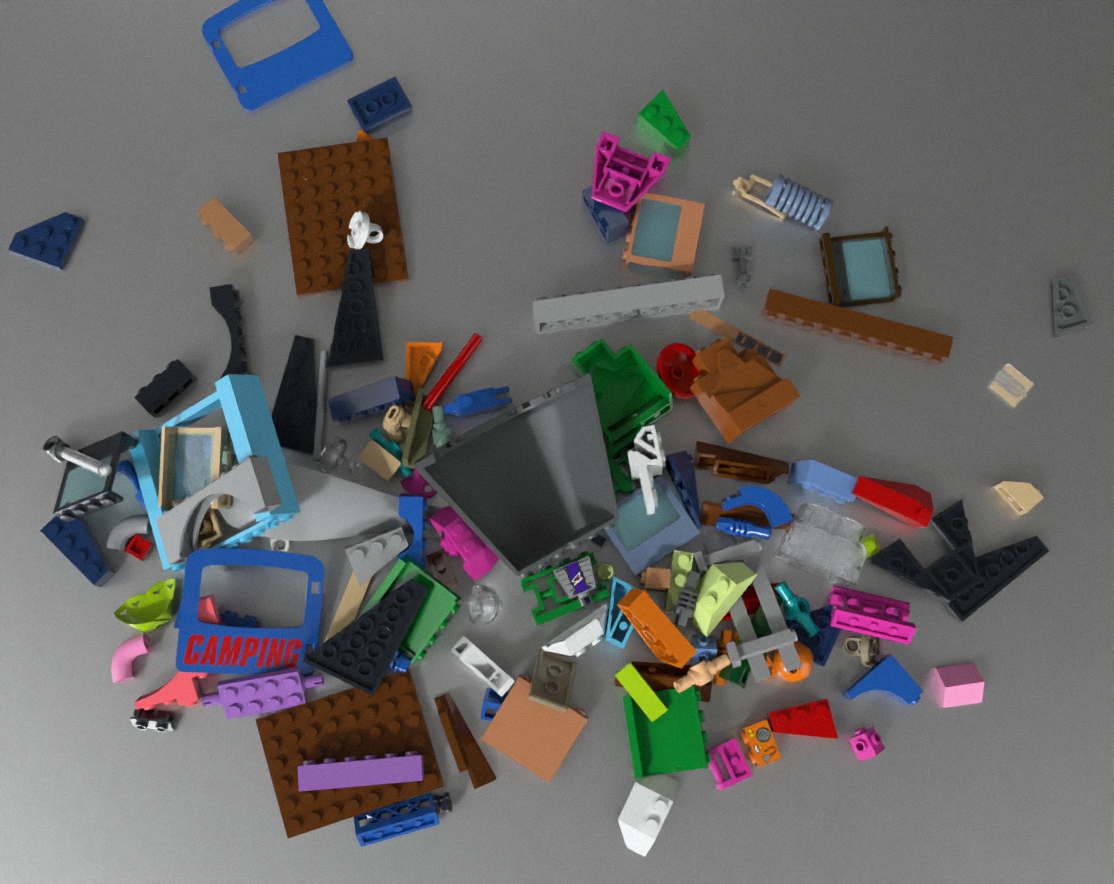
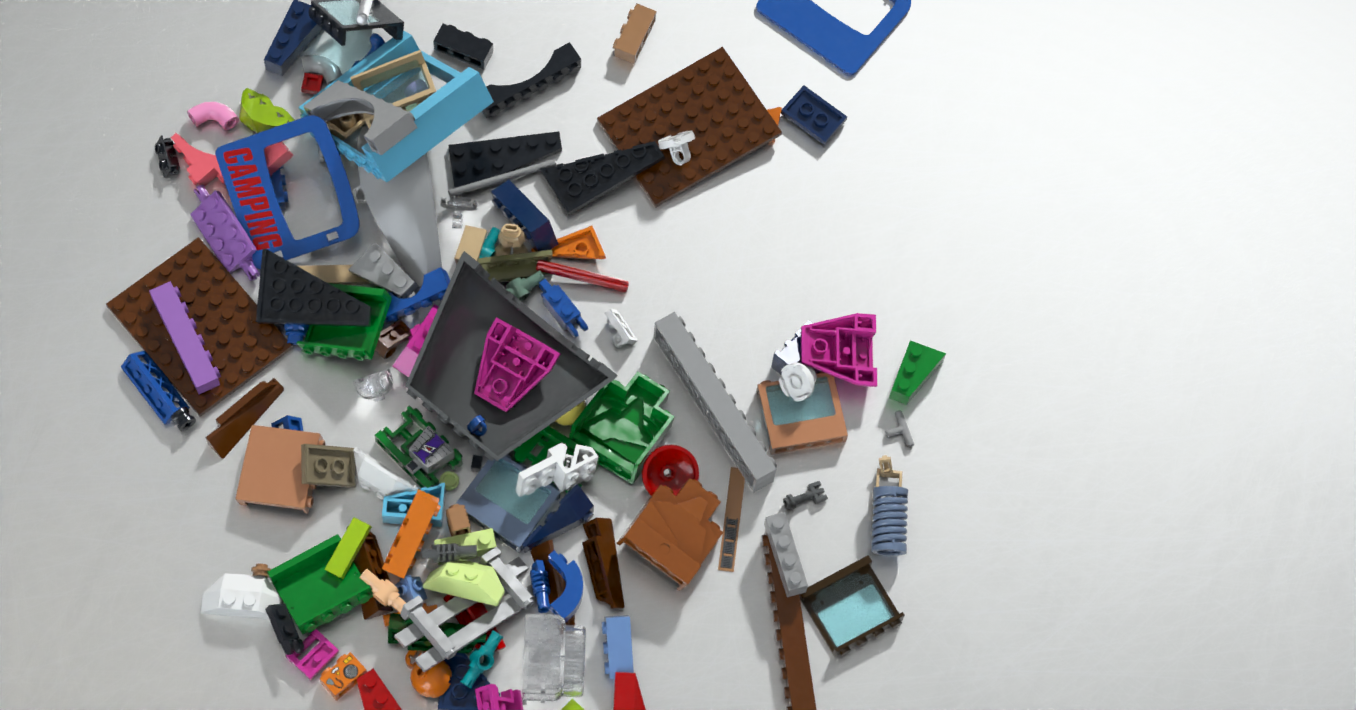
camera: 65 degrees right, 10 degrees down
white arch [451,636,515,697] -> none
none -> medium nougat plate [251,563,271,578]
none -> black hinge [265,604,304,655]
none -> blue tile [467,415,487,436]
none -> dark pink wedge [474,317,561,412]
none -> white hinge [604,309,638,348]
none -> light grey brick [764,512,808,597]
none -> white tile [779,362,817,401]
none -> light grey piece [885,410,914,447]

